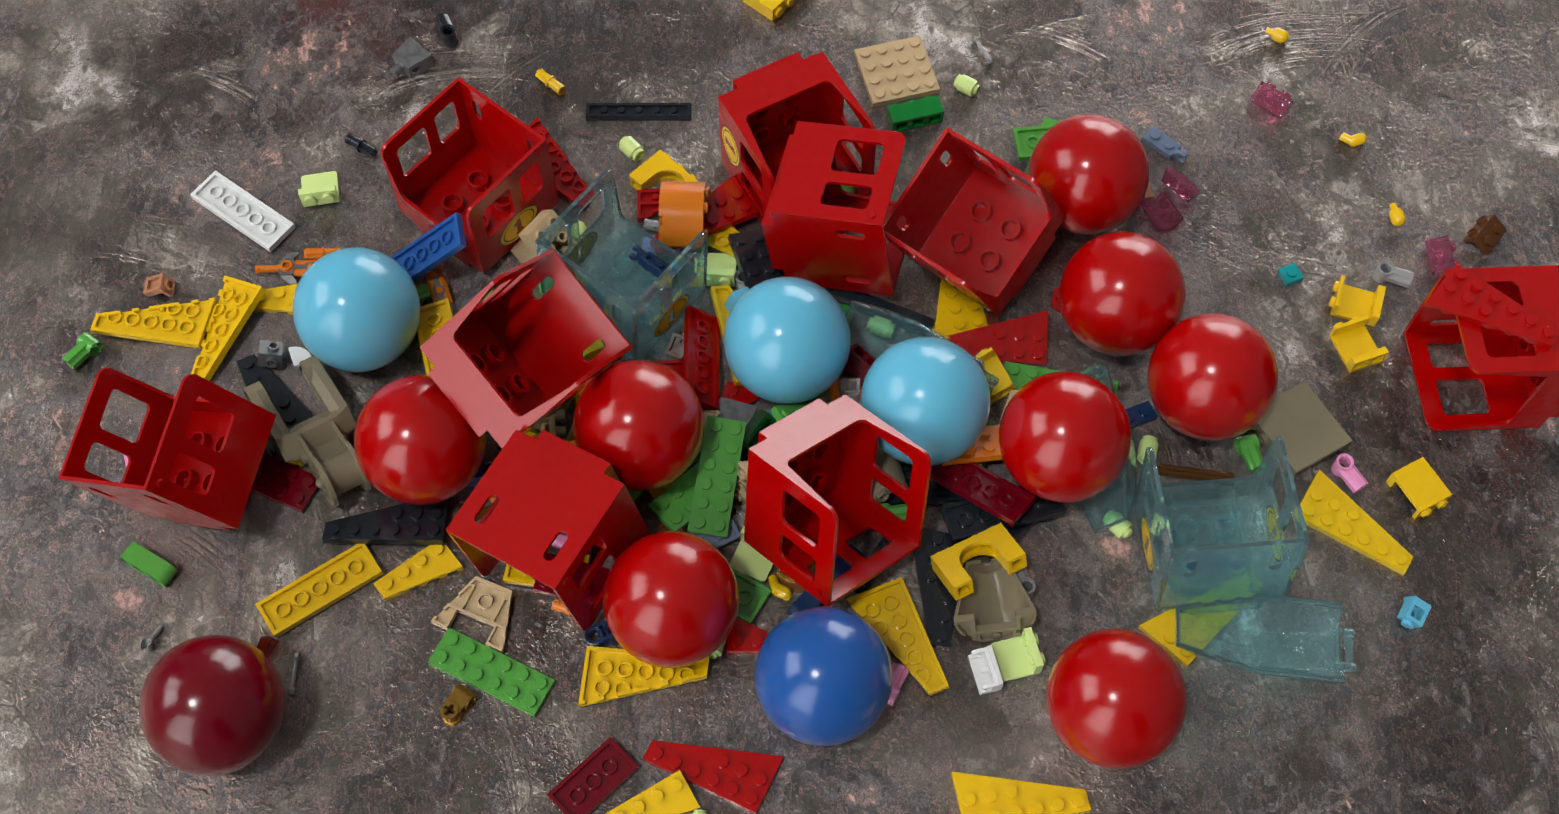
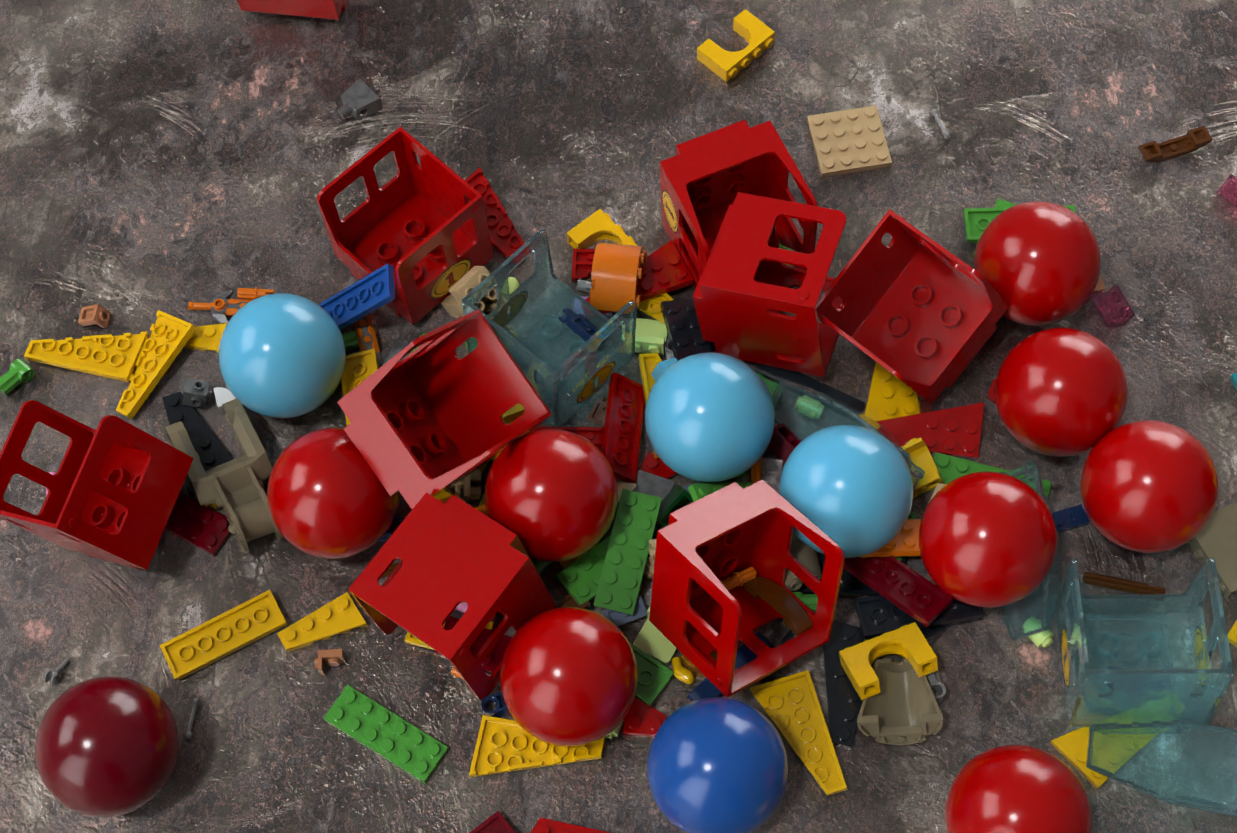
camera: 10 degrees right, 0 degrees up
bright green beam [119,541,178,587] -> none
white plate [190,170,296,252] -> none
clear red piece [257,636,279,657] -> none
yellowish green bracket [298,171,340,207] -> none
black wing [322,498,451,545] -> none
black axle [345,133,378,157] -> none
tan wing [431,576,513,653] -> none
black piece [434,12,459,48] -> none
pearl gold piece [440,684,478,726] -> none
yellow axle [535,69,566,96] -> none
black tile [586,103,691,121] -> none
yellowish green brick [619,136,645,162] -> none
green brick [886,95,944,132] -> none
bright pink piece [887,663,909,707] -> none
yellowish green brick [953,74,981,97] -> none
white hinge [968,645,1004,695] -> none
yellowish green bracket [991,627,1046,682] -> none
yellowish green brick [1137,435,1159,465] -> none
sand blue plate [1141,126,1189,164] -> none
clear pink bracket [1161,165,1200,203] -> none
bright green piece [1234,433,1266,474] -> none
none -> nougat bracket [314,649,346,675]
none -> orange axle [720,567,757,591]
none -> reddish brown slope [743,576,813,636]
none -> reddish brown slope [1138,126,1213,162]

